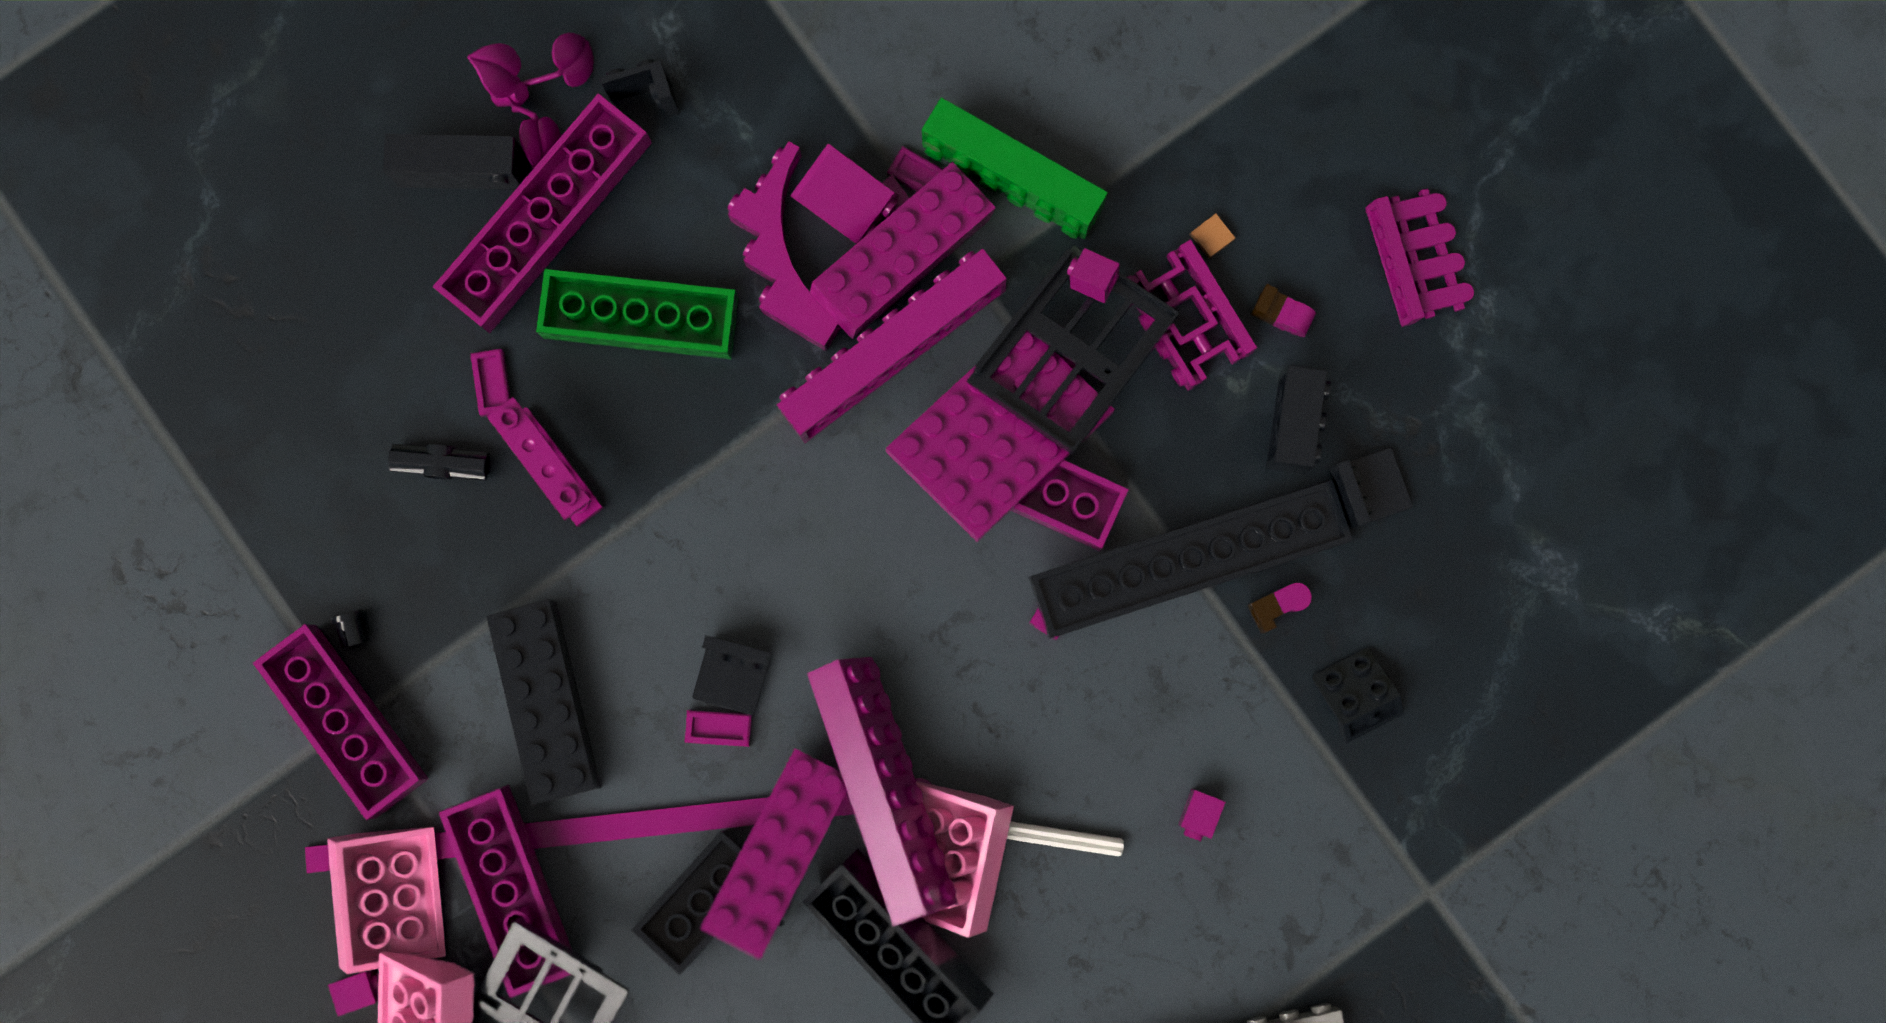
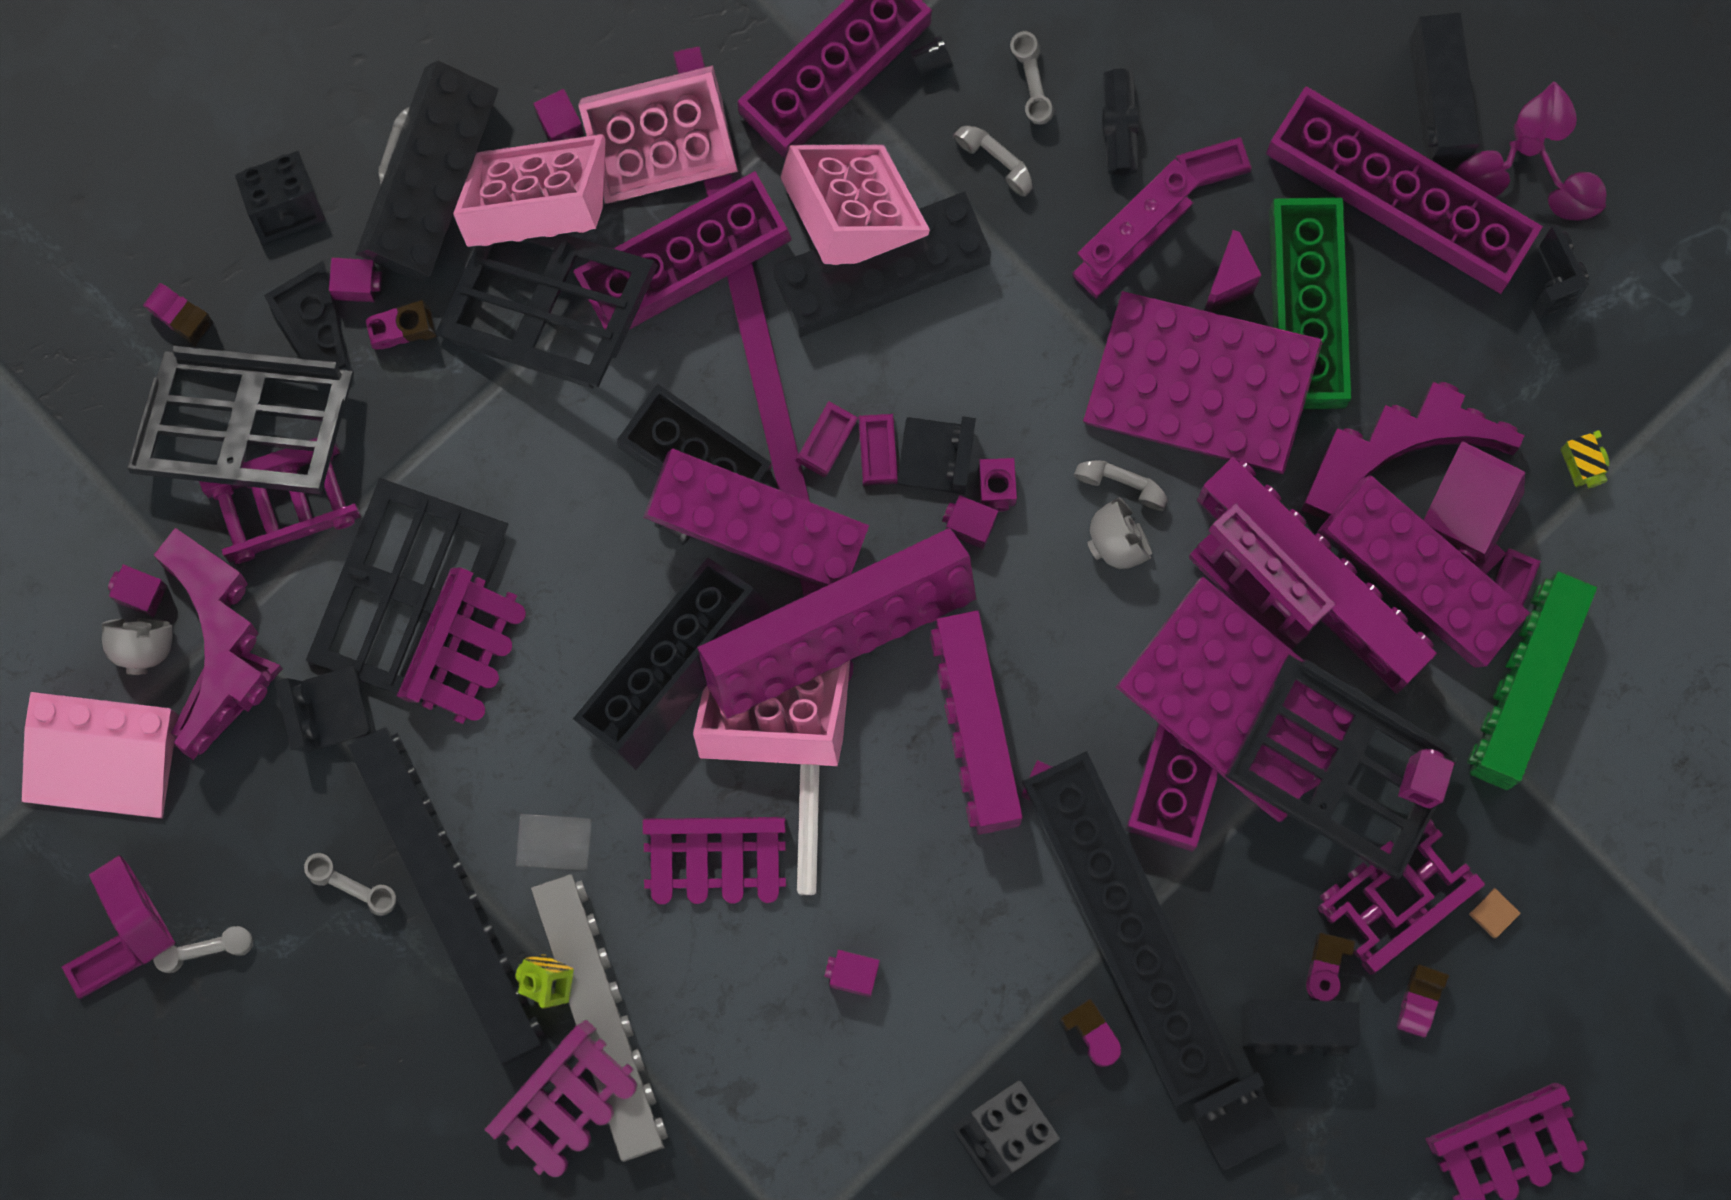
camera: 75 degrees right, 5 degrees down
none -> magenta fence [643,817,786,904]
none -> bright pink slope [780,145,930,265]
none -> magenta tile [795,401,858,478]
none -> magenta brick [930,610,1022,835]
none -> magenta brick [942,495,998,550]
none -> light grey bar [953,126,1033,197]
none -> magenta brick [978,458,1017,512]
none -> light grey bar [1011,31,1054,124]
none -> light grey bar [1074,460,1168,511]
none -> magenta plate [1083,291,1322,475]
none -> light grey cylinder [1087,497,1152,569]
none -> magenta fence [1189,503,1336,650]
none -> magenta slope [1204,230,1261,313]
none -> leg [1306,933,1355,1001]
none -> brick [1560,430,1609,488]

